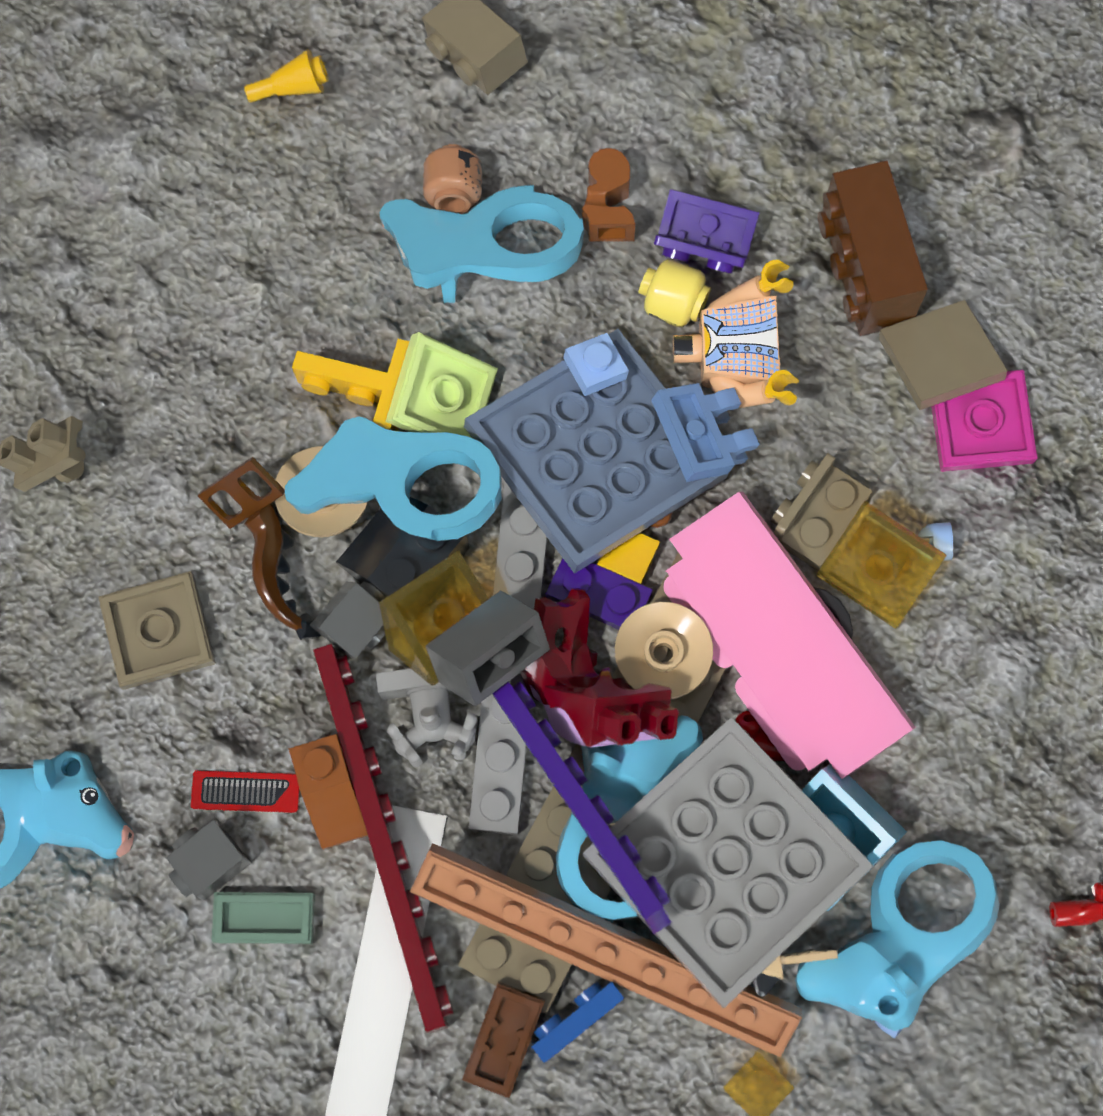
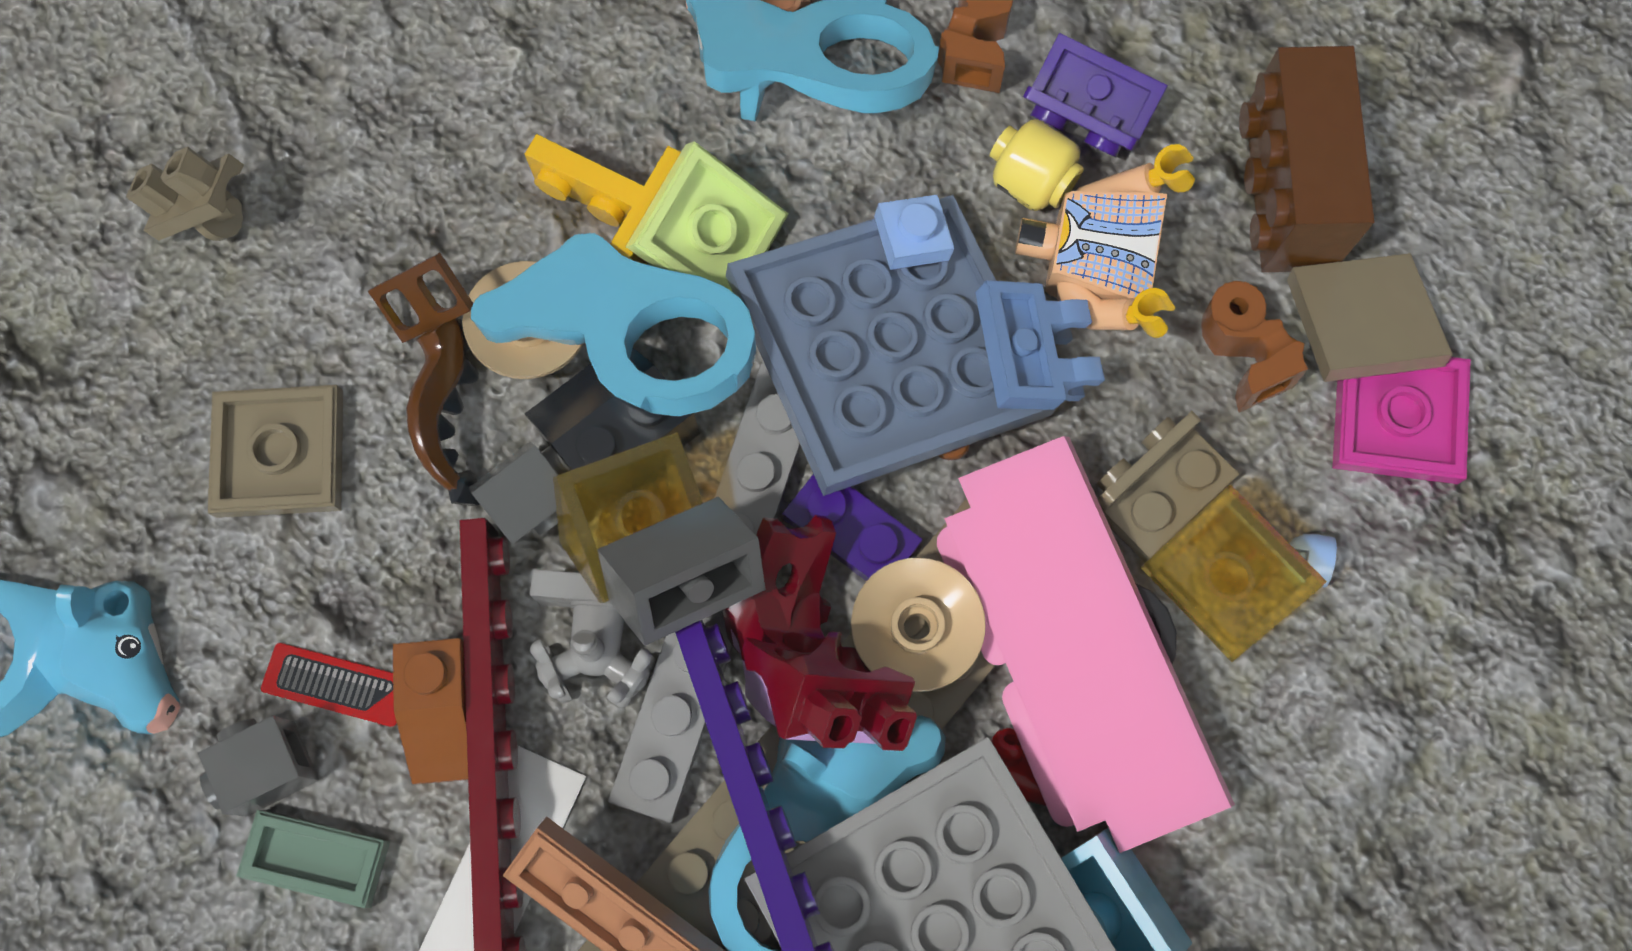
camera: 10 degrees right, 0 degrees up
yellow tile [597,533,660,584] -> none
none -> dark orange leg [1201,281,1308,413]

